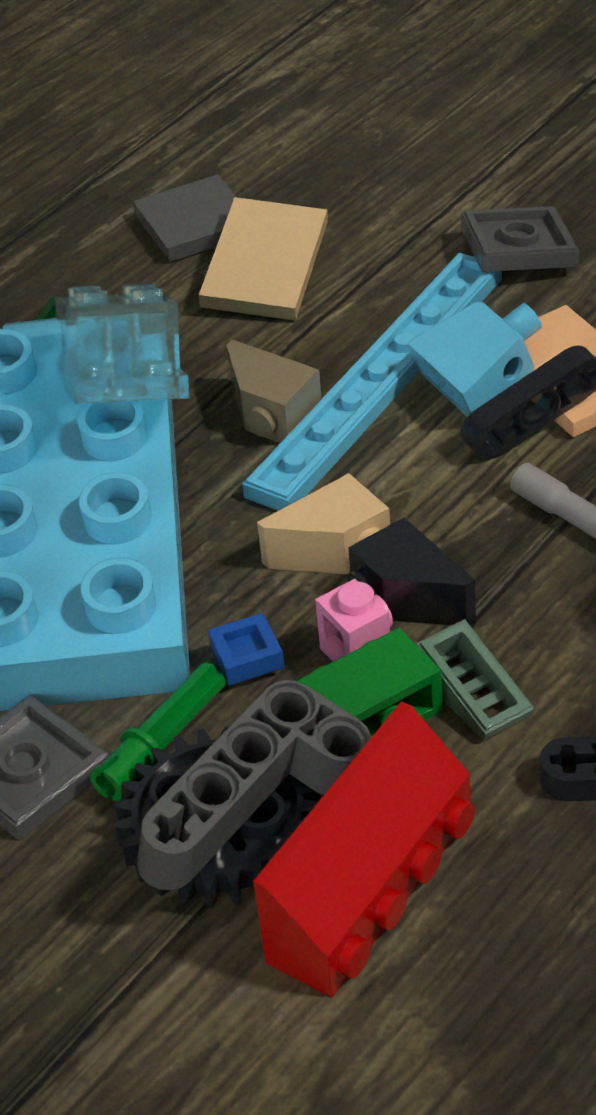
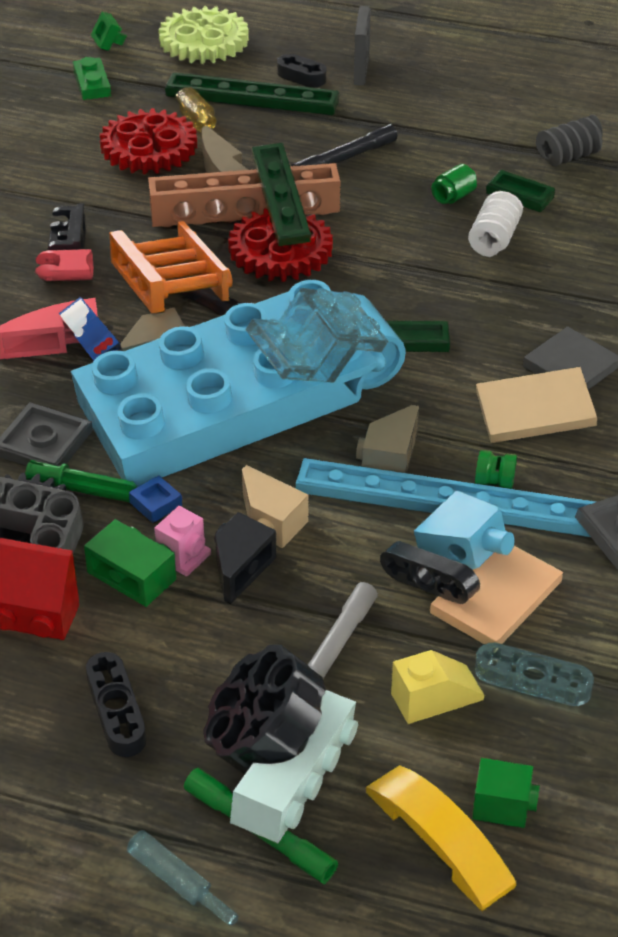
camera: 65 degrees right, 0 degrees up
sand green slope [416,619,535,741] -> none
none -> green wheel [475,450,517,489]

